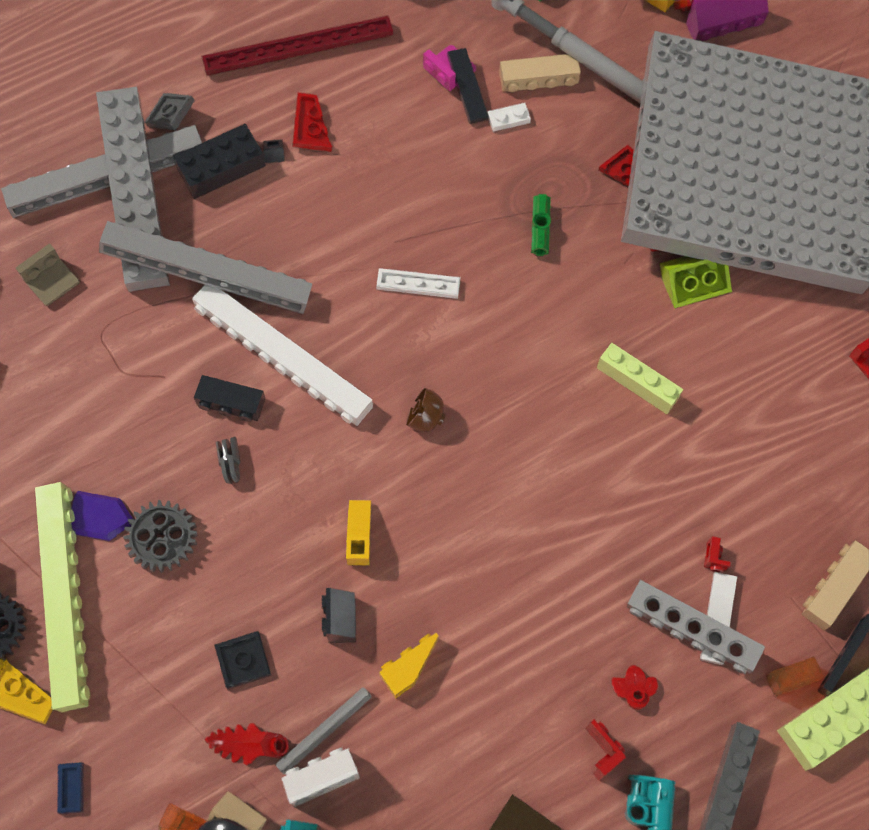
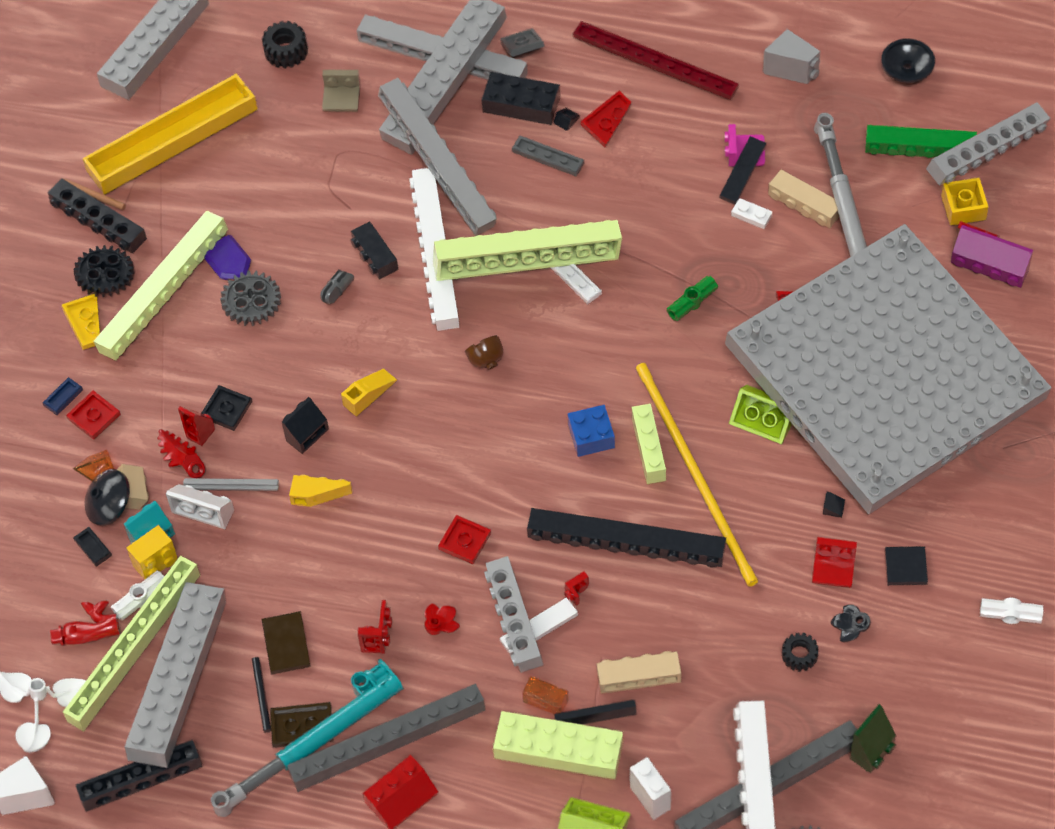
camera: 50 degrees right, 10 degrees down
none -> red plate [66,390,121,440]
none -> red slope [178,406,215,446]
none -> yellowish green brick [433,220,622,281]
none -> red plate [438,515,491,564]
none -> dark grey tile [512,136,584,177]
none -> black brick [527,508,726,568]
none -> blue brick [567,404,615,457]
none -> yellow piece [636,363,758,587]
none -> black slope [823,491,845,518]

